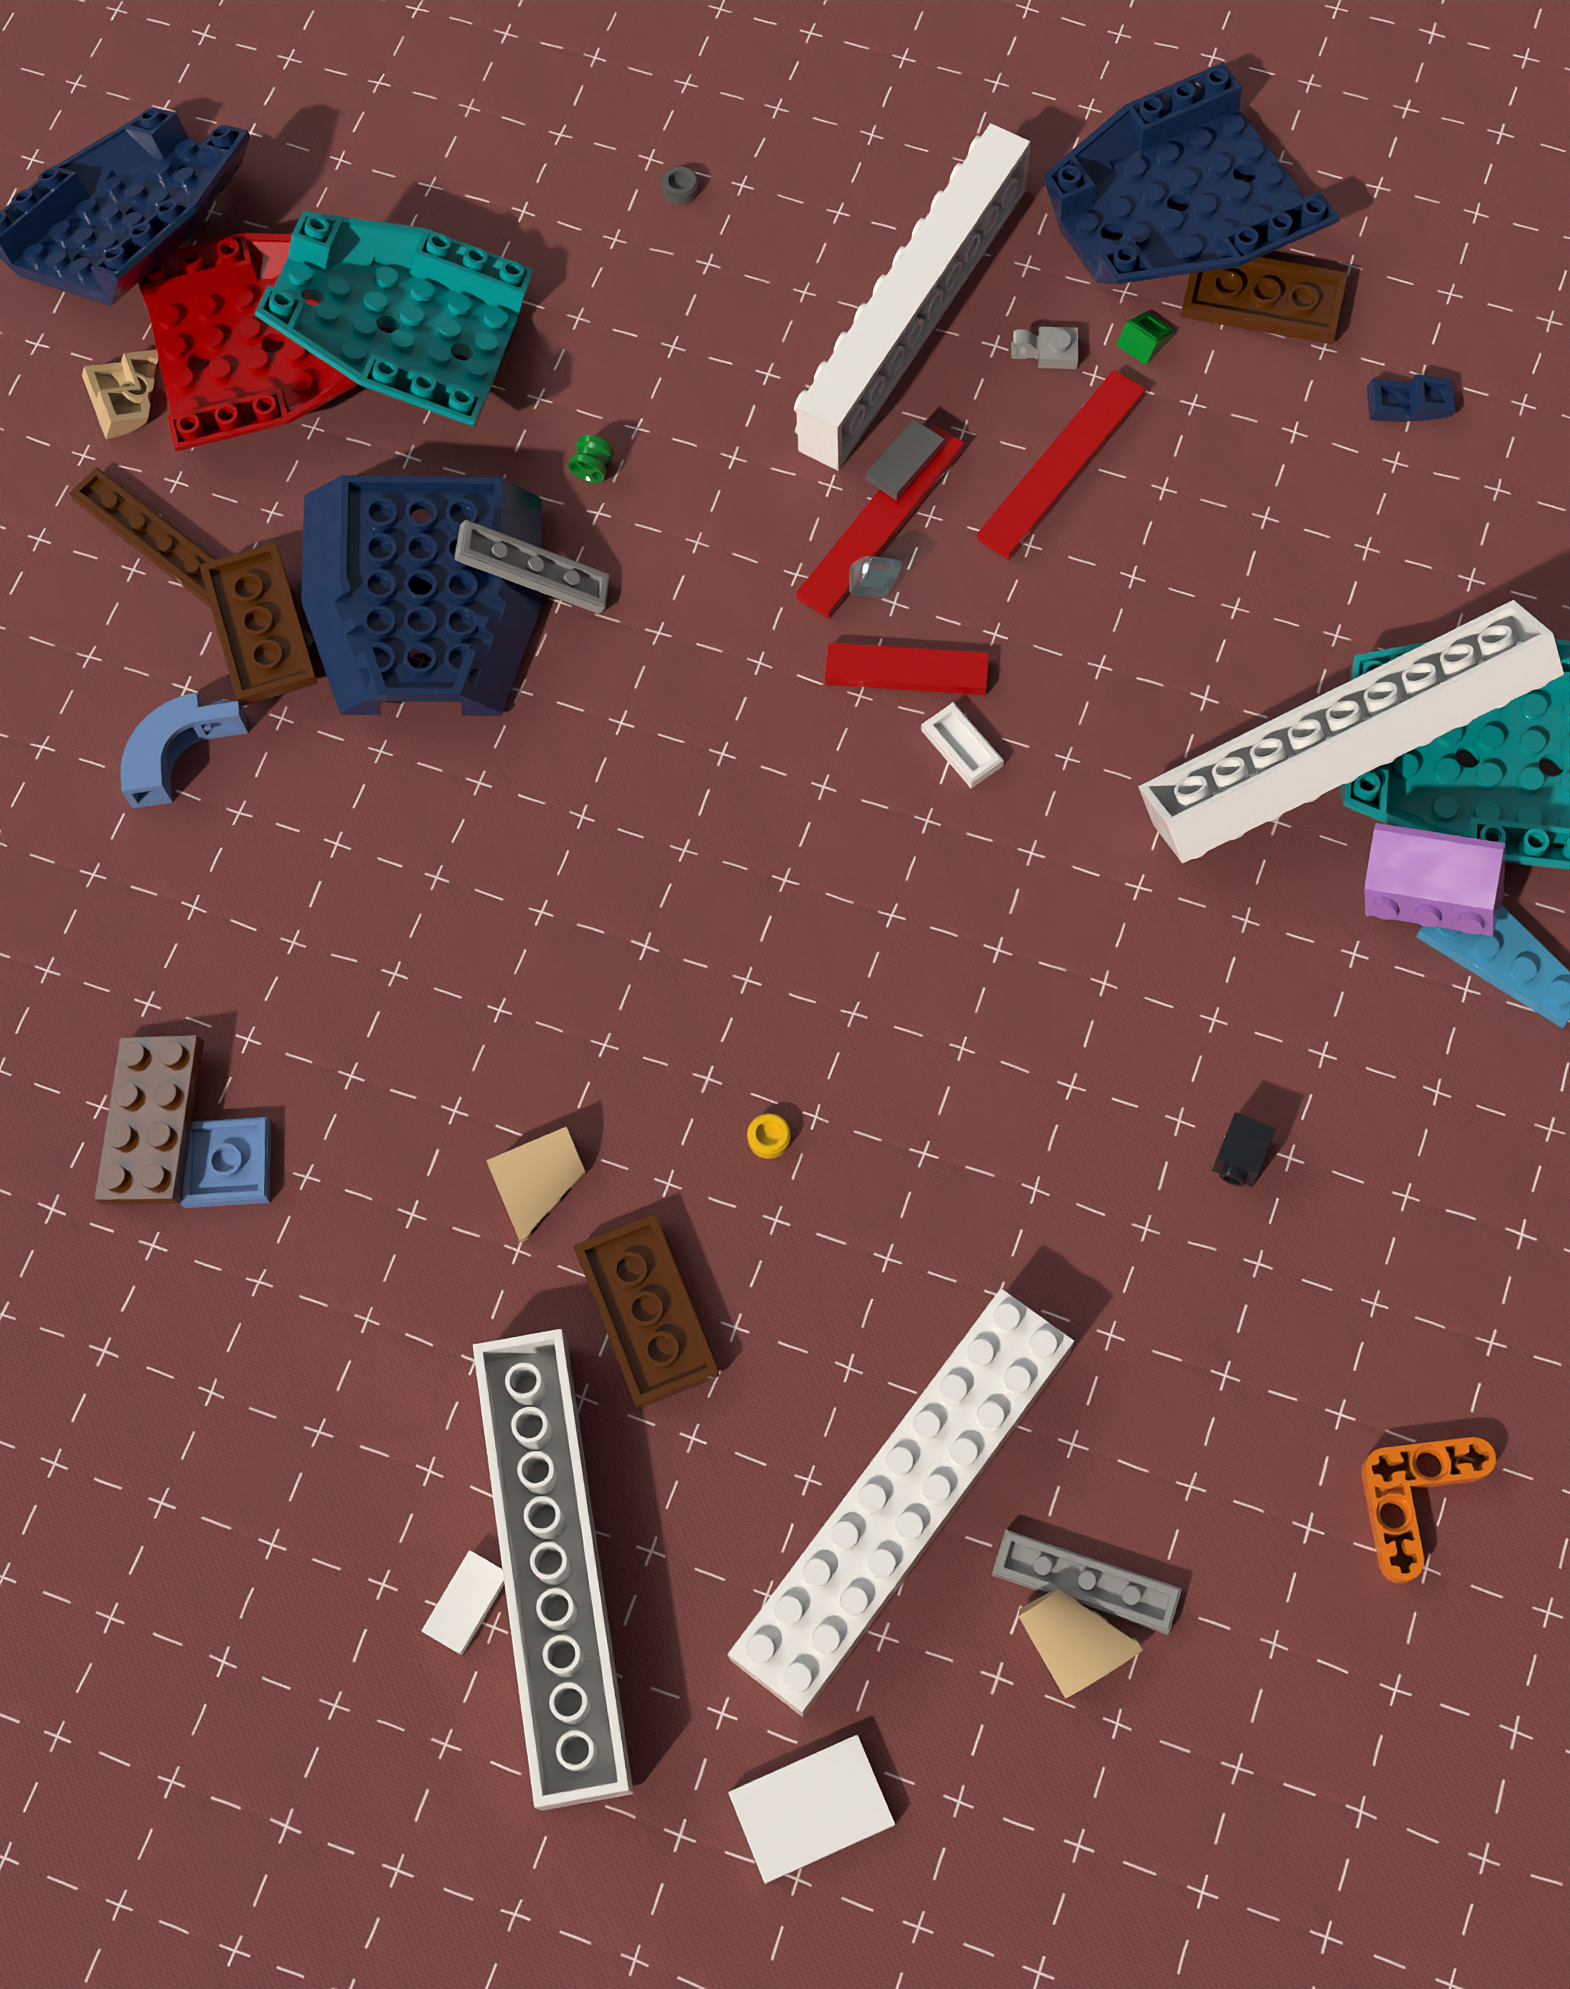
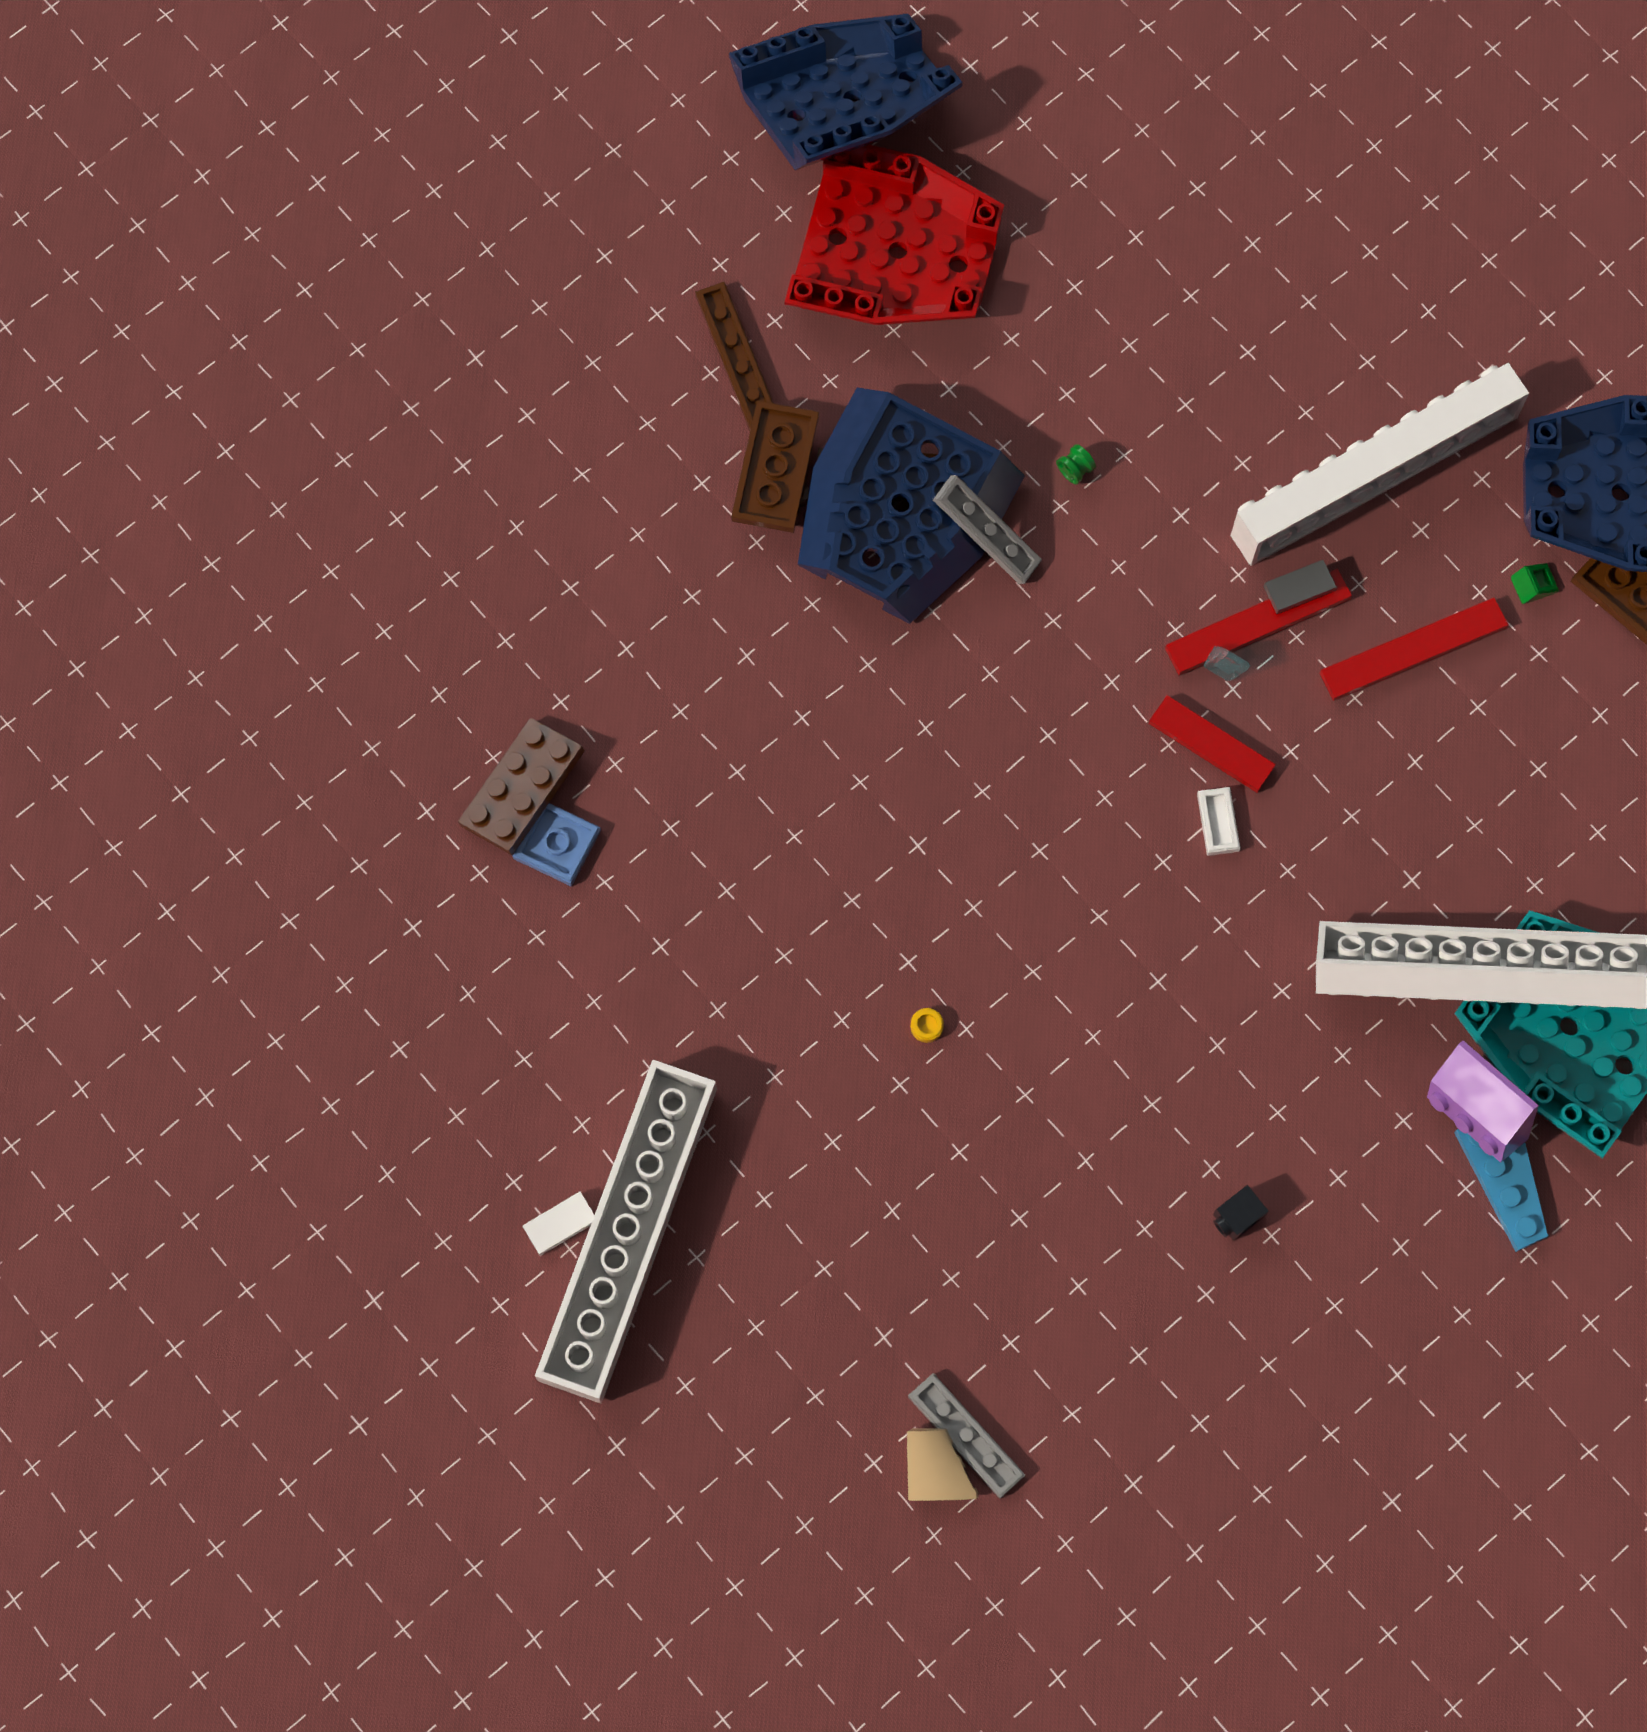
camera: 25 degrees right, 5 degrees up
tan slope [82,350,159,439] -> none
medium blue arch [120,693,248,808] -> none
teal wedge [255,211,534,428] -> none
tan slope [486,1127,586,1243] -> none
reddish brown plate [573,1213,720,1410] -> none
dark grey tile [661,166,699,205] -> none
white brick [728,1289,1074,1718] -> none
white tile [728,1735,895,1884] -> none
light grey plate [1011,327,1078,369] -> none
orange beam [1361,1437,1496,1584] -> none

